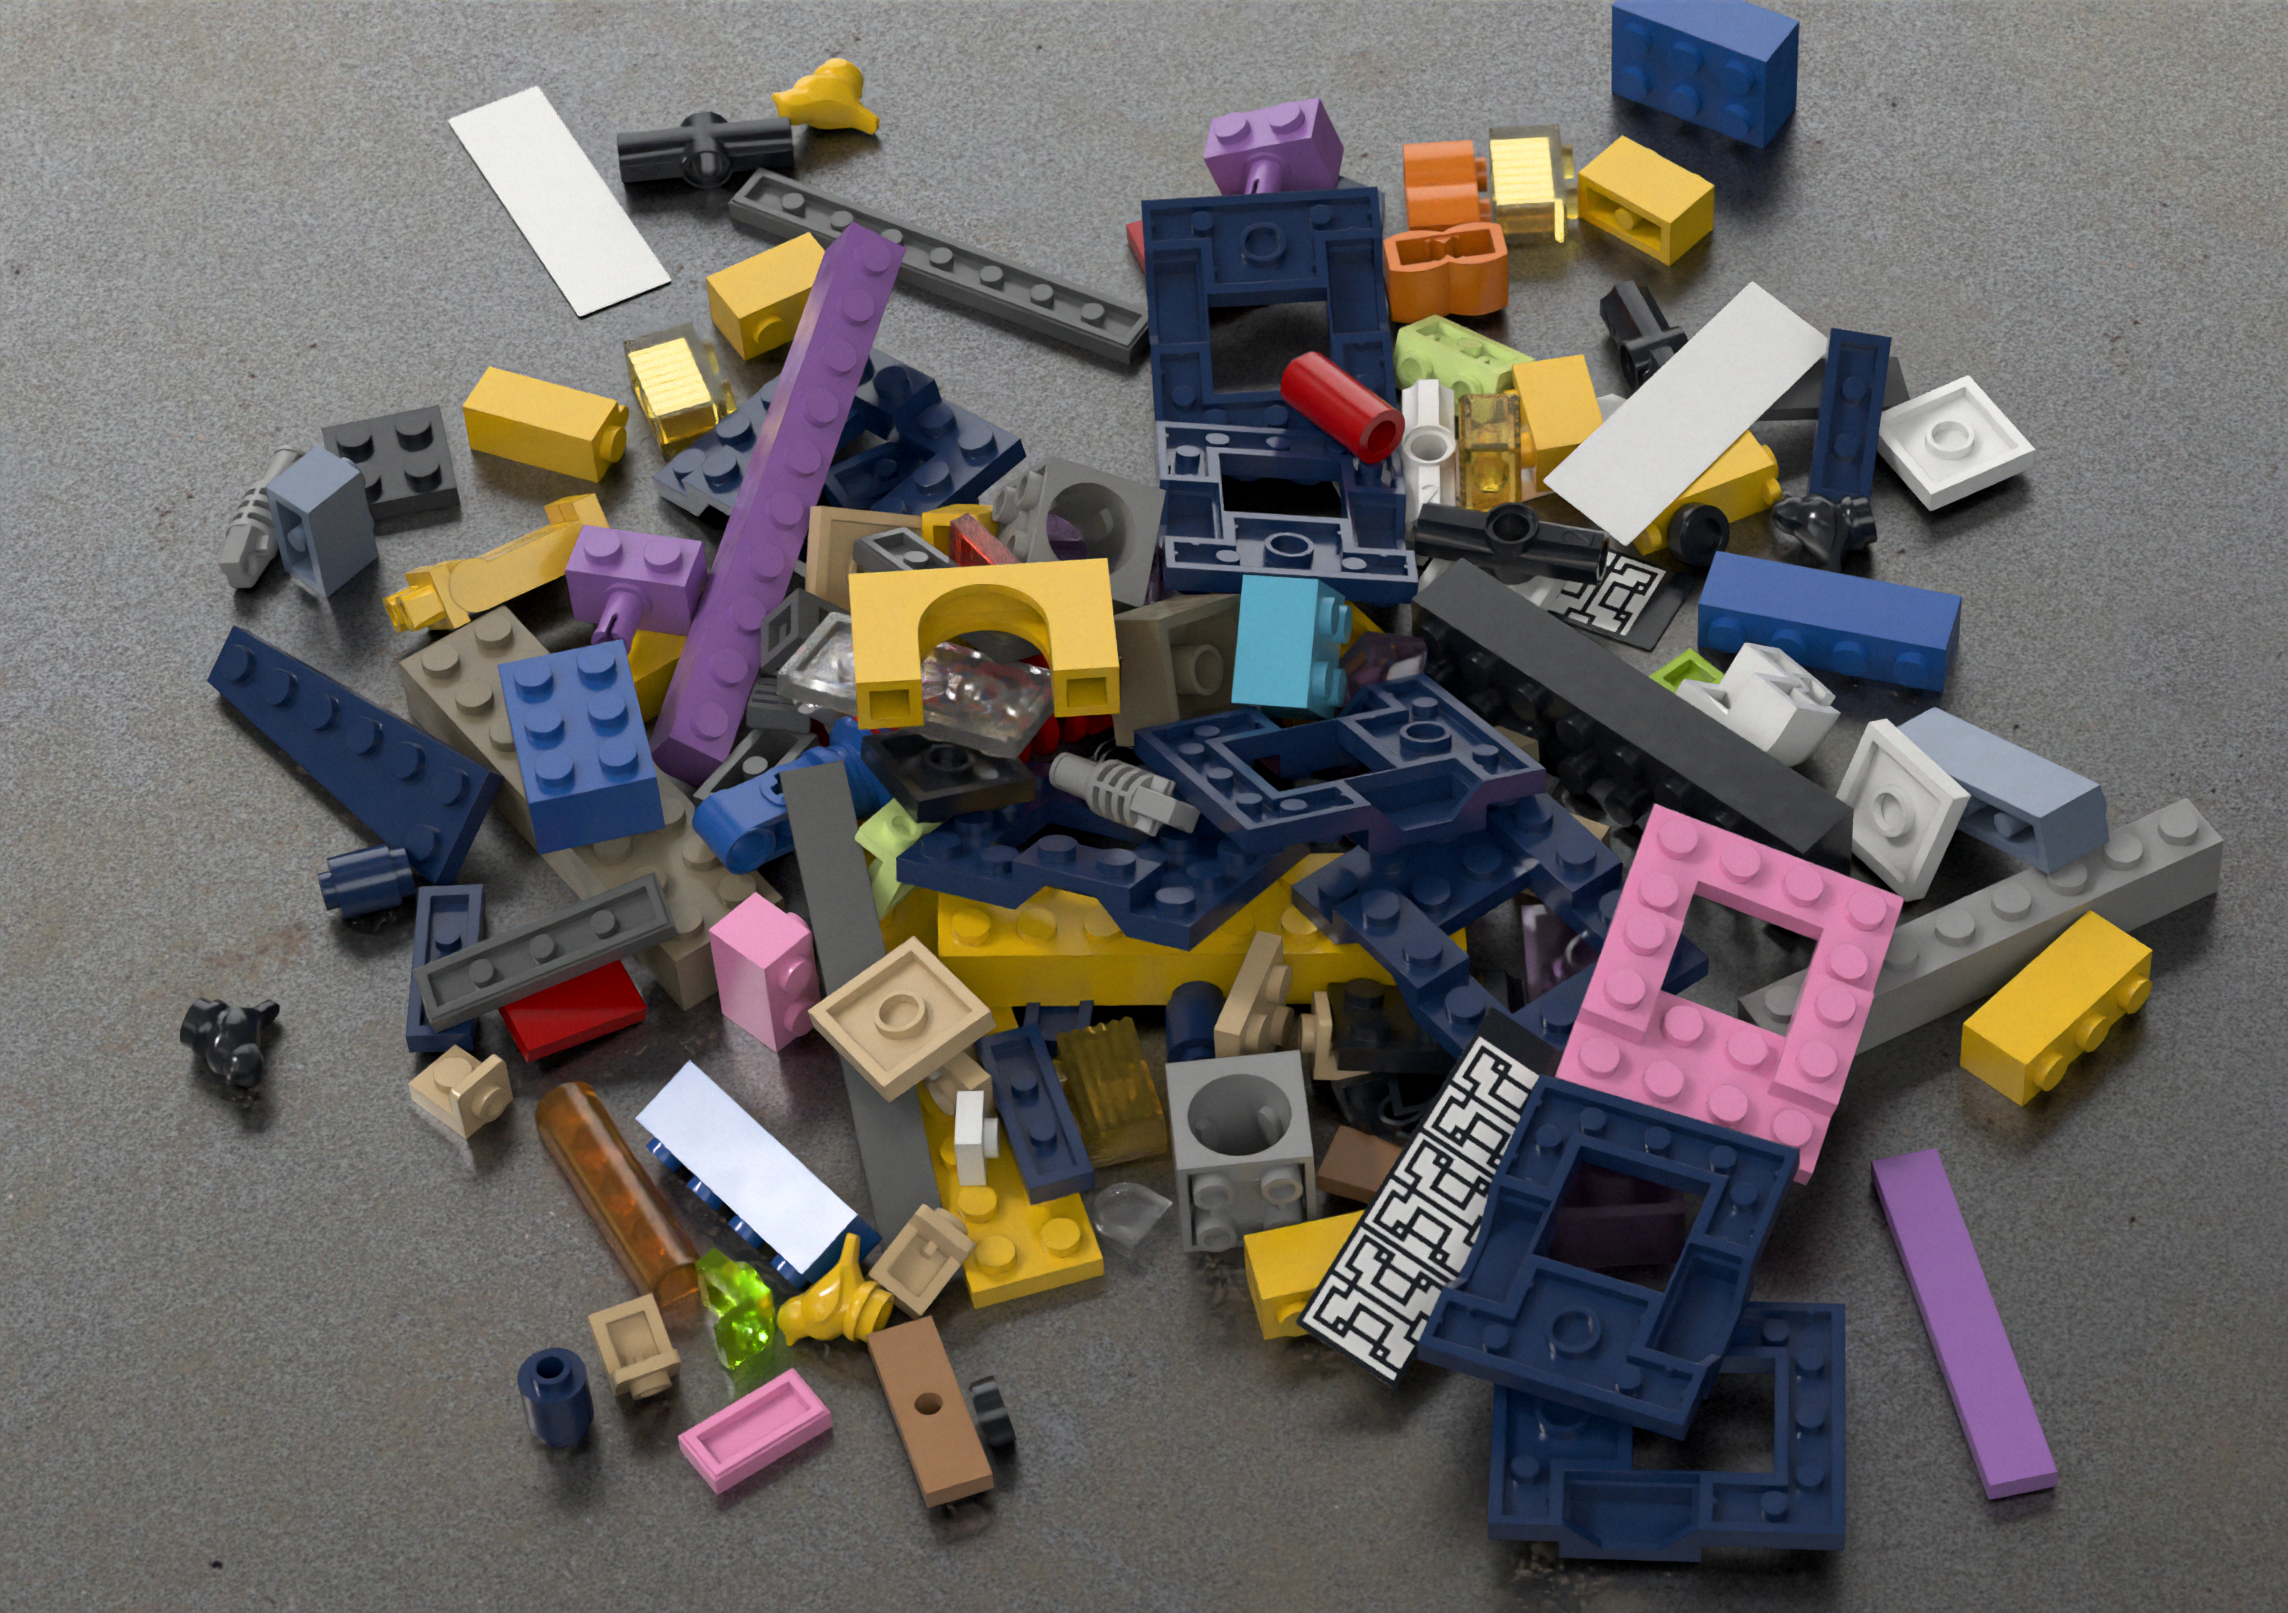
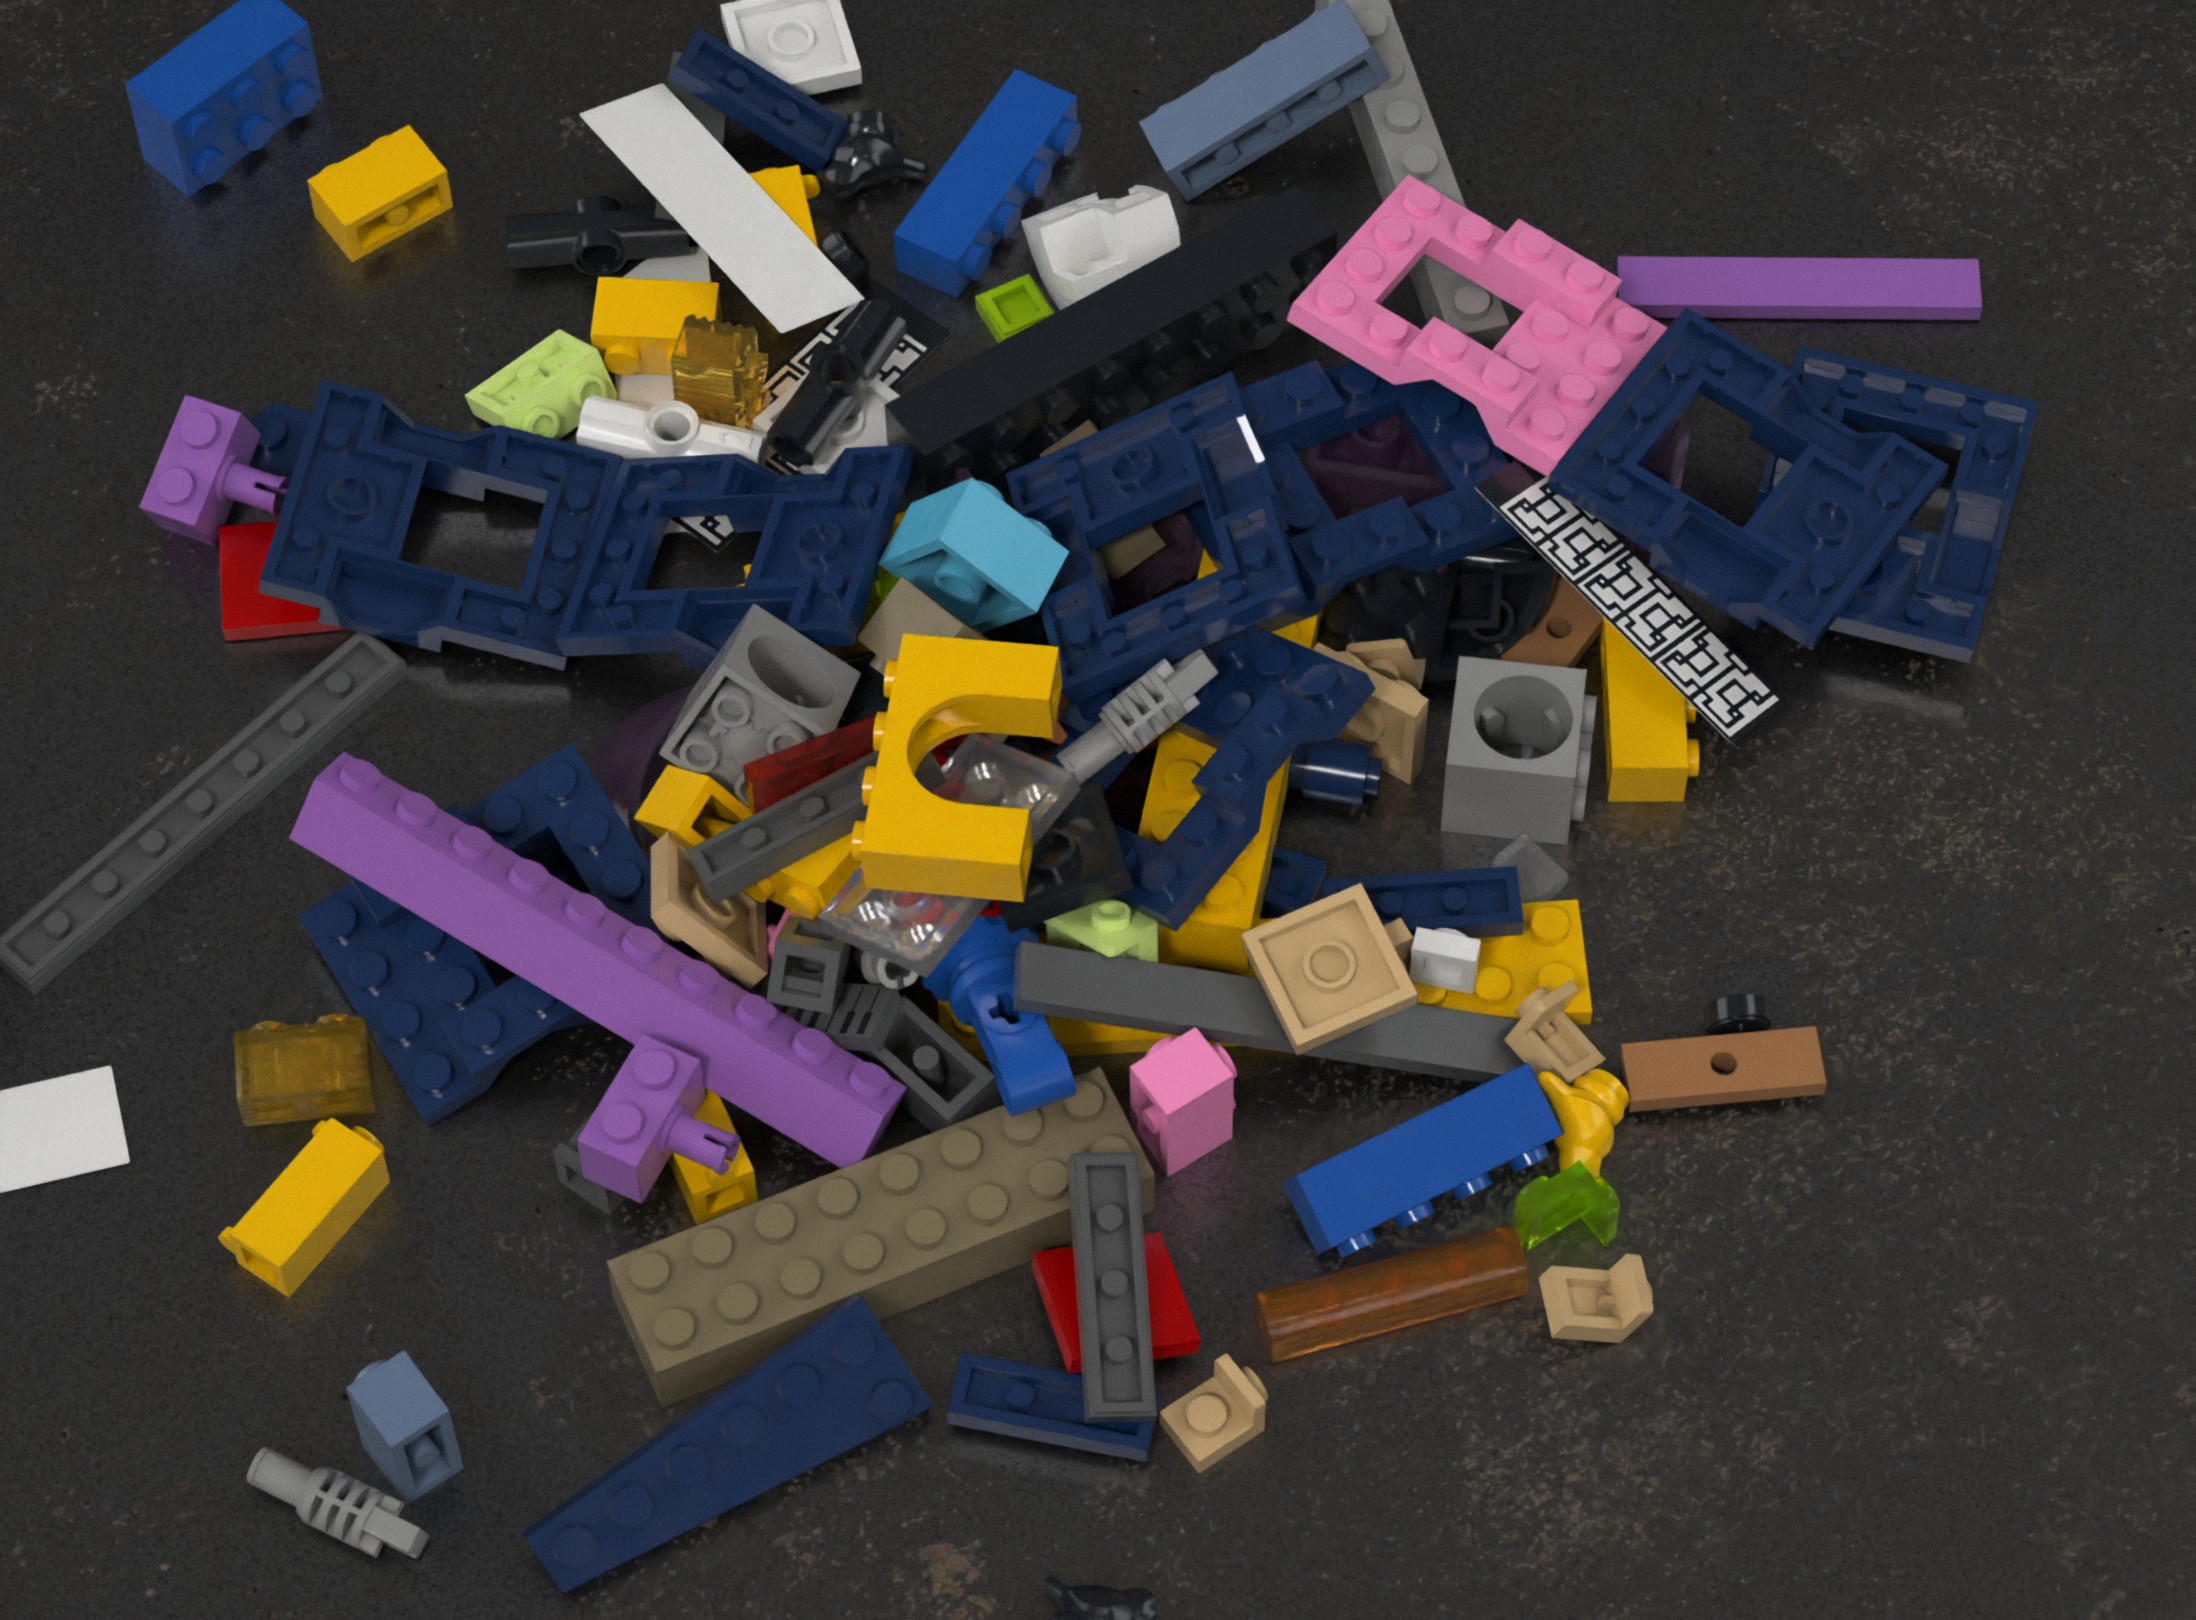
camera: 80 degrees left, 10 degrees up
dark blue brick [317,843,416,920] -> none
plate [321,405,460,521] -> none
yellow hips [382,493,610,632] -> none
blue brick [497,639,665,855] -> none
dark blue brick [517,1348,594,1447] -> none
bright pink tile [678,1368,833,1496] -> none
yellow brick [706,232,825,361] -> none
clear yellow brick [1052,1016,1168,1169] -> none
red brick [1280,352,1405,464] -> none
orange brick [1383,222,1509,324] -> none
orange brick [1402,140,1491,233] -> none
clear yellow brick [1489,124,1578,246] -> none
white plate [1836,719,1971,902] -> none
yellow brick [1960,910,2152,1107] -> none

